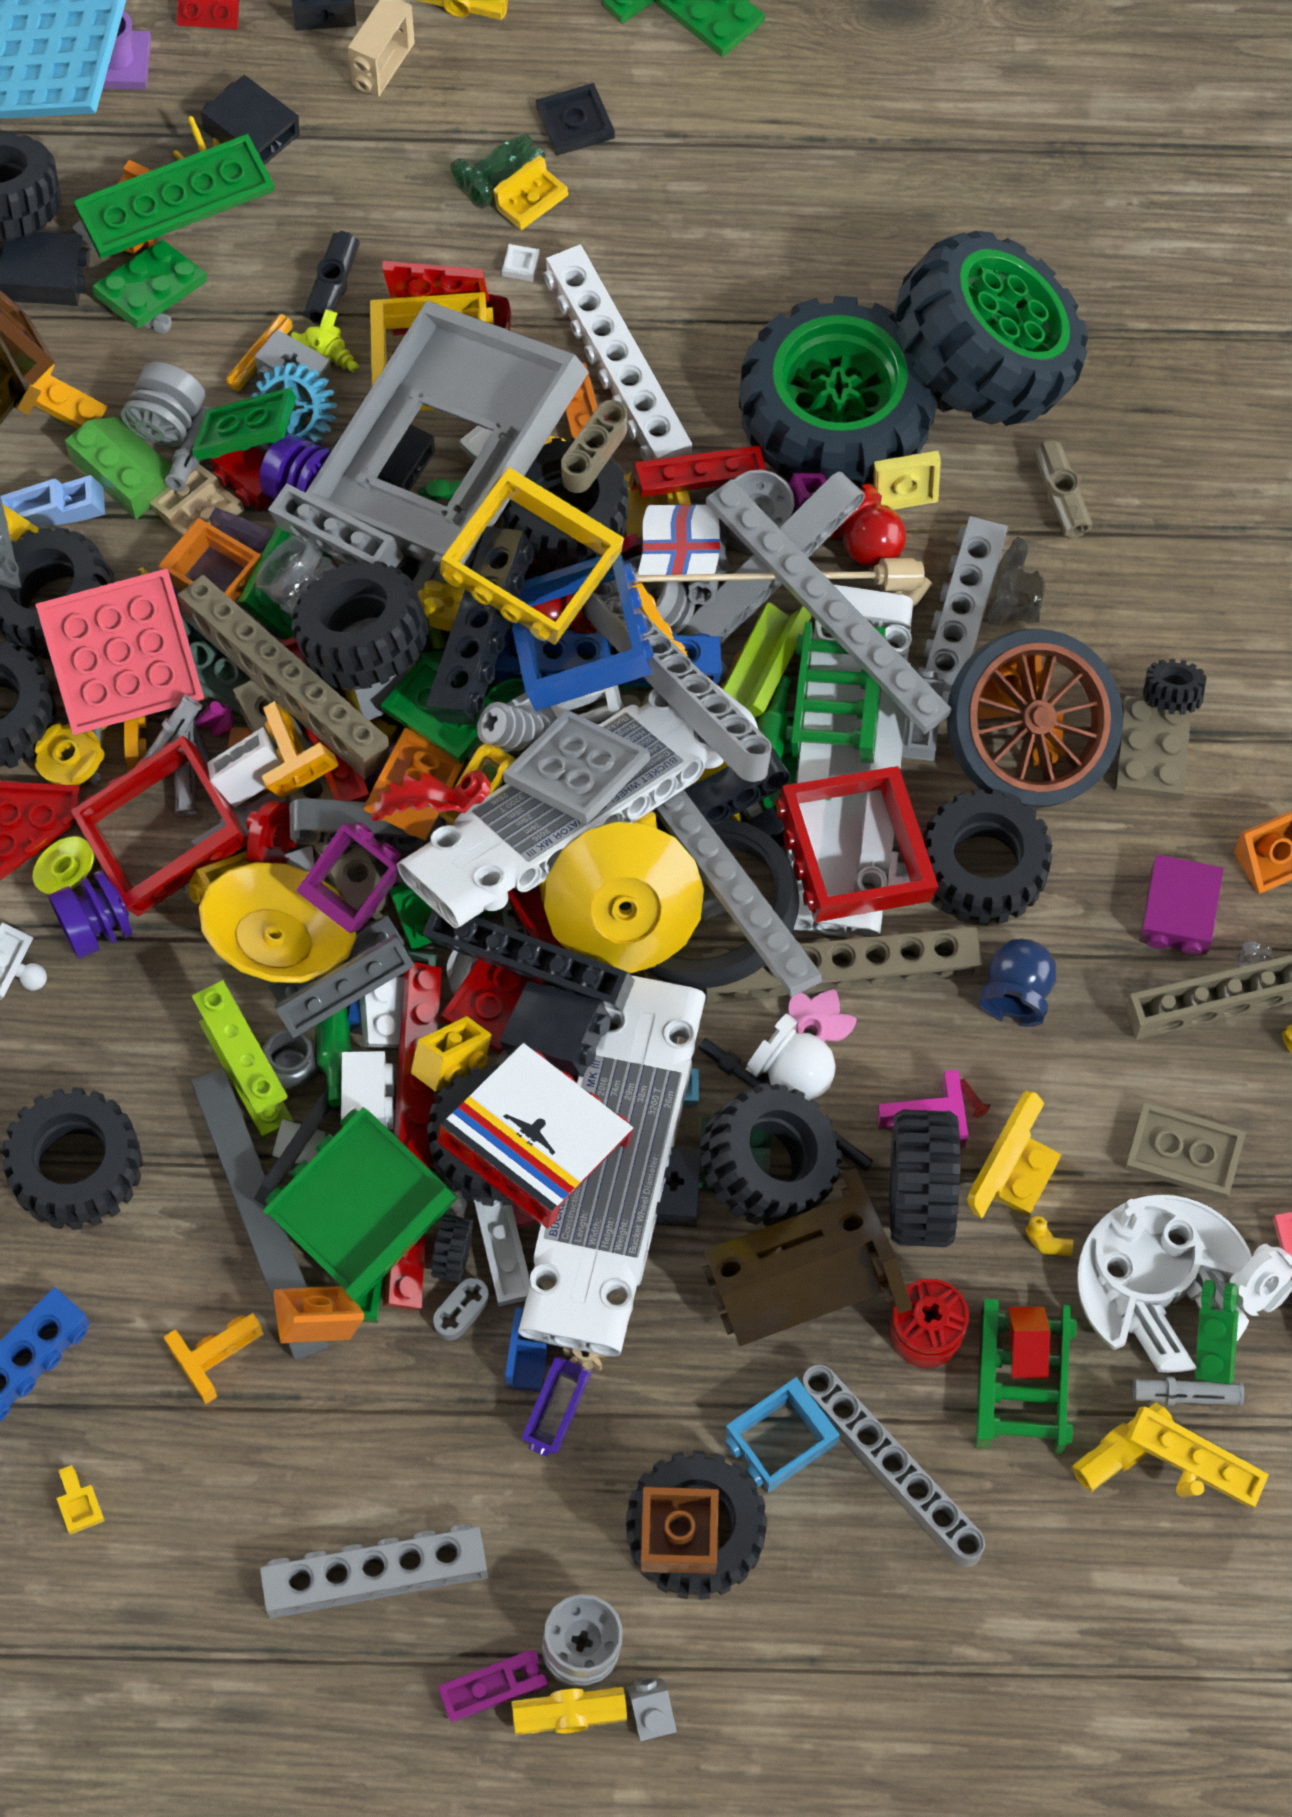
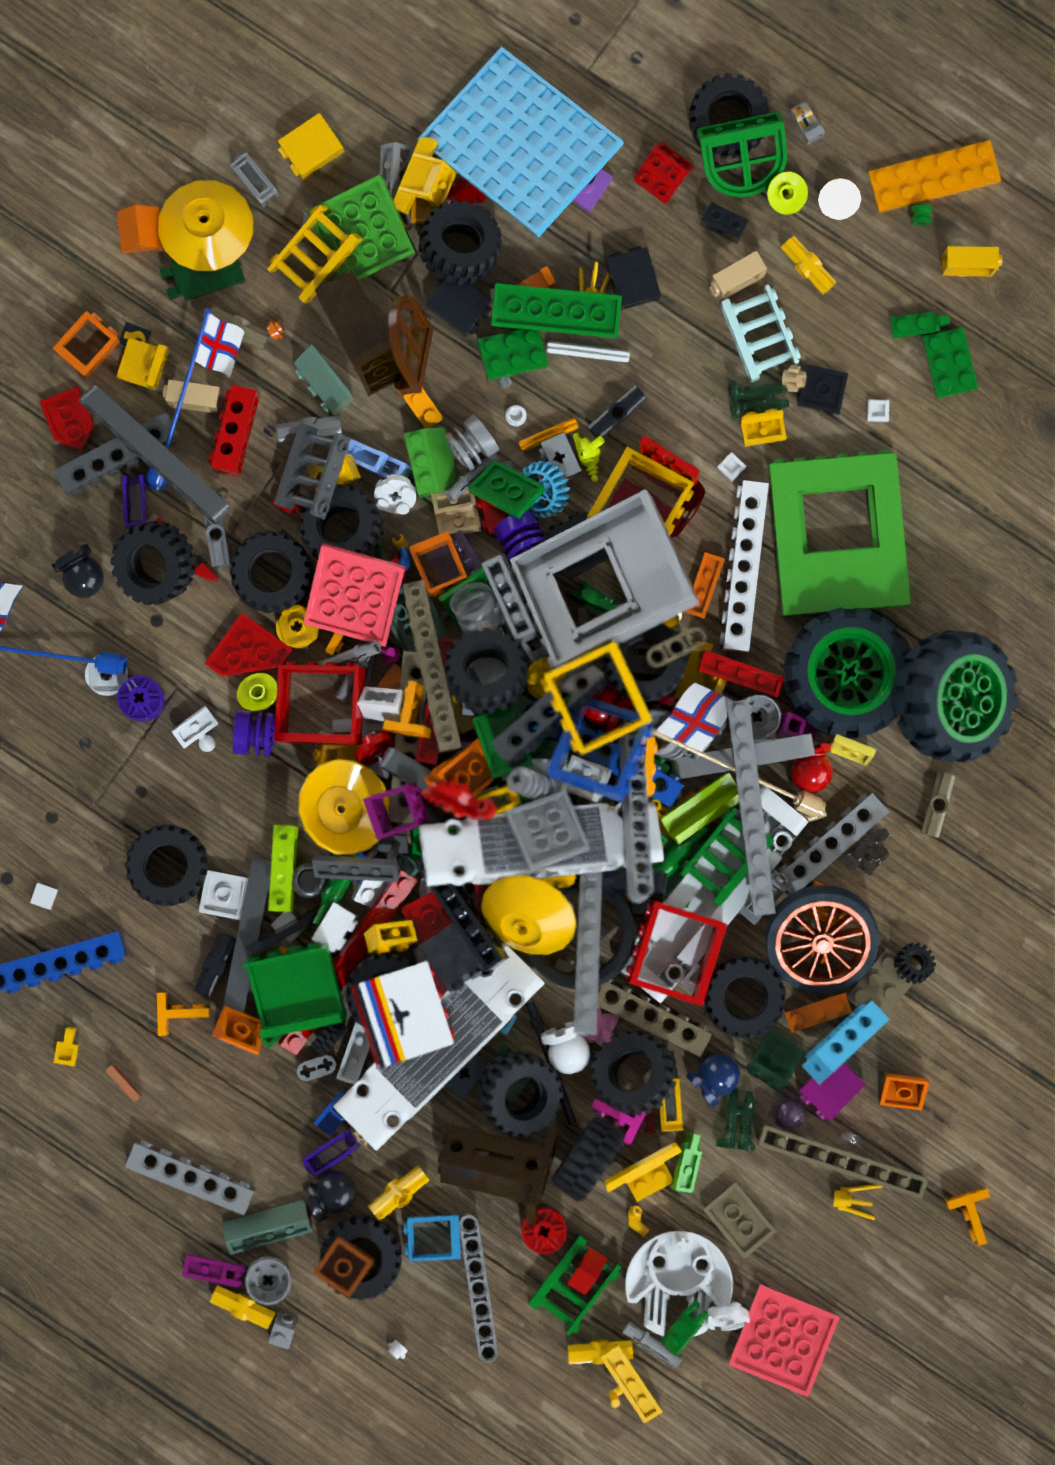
camera: 30 degrees right, 20 degrees up
none -> nougat tile [106,1064,142,1102]
none -> black piece [193,932,236,998]
none -> white plate [199,870,248,920]
none -> sand green panel [222,1200,313,1255]
none -> black tile [302,1171,357,1222]
none -> yellow piece [367,1166,430,1221]
none -> white plate [374,475,417,514]
none -> white plate [388,1340,408,1360]
none -> white plate [506,405,527,426]
none -> white axle [547,341,630,362]
none -> black tyre [591,1030,677,1116]
none -> yellow window [659,1077,683,1132]
none -> bright green hinge [671,1132,702,1193]
none -> clear green piece [715,1089,756,1152]
none -> light aqua fence [720,284,801,383]
none -> clear green plate [746,1029,806,1090]
none -> bright green panel [768,450,911,617]
none -> clear purple hair [771,1097,806,1130]
none -> tan gear [782,365,806,392]
none -> orange plate [785,992,852,1033]
none -> medium azure brick [802,1001,890,1084]
none -> white tile [867,399,889,422]

